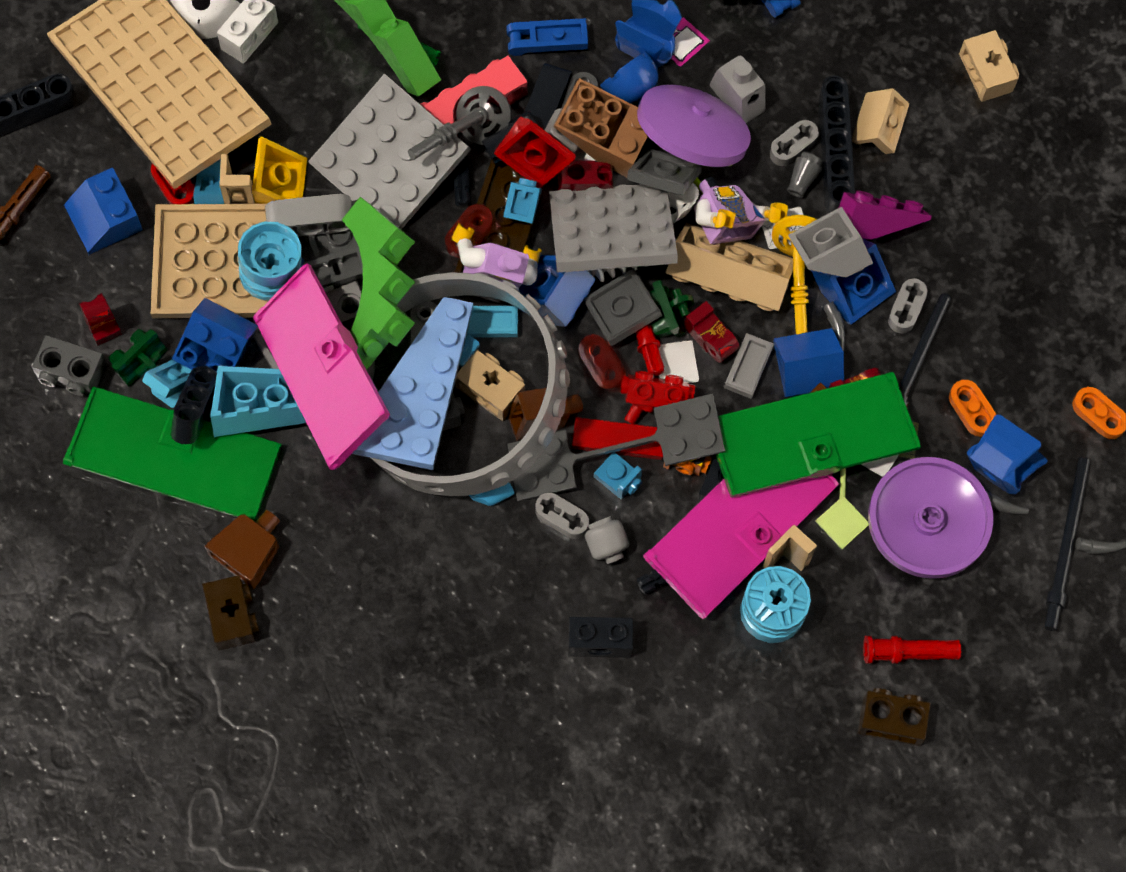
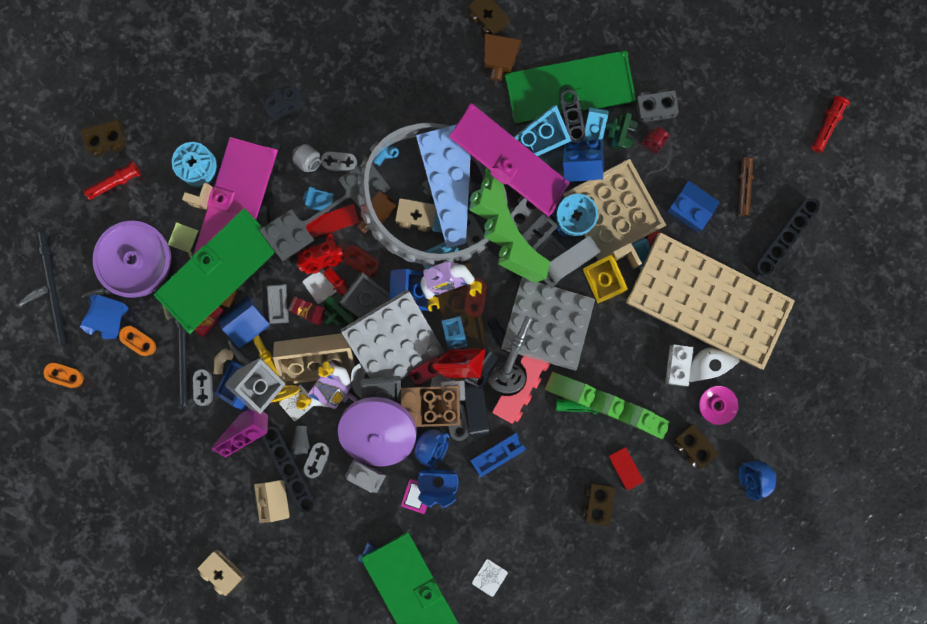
camera: 160 degrees right, 15 degrees up
none -> tan arm [213,349,234,374]

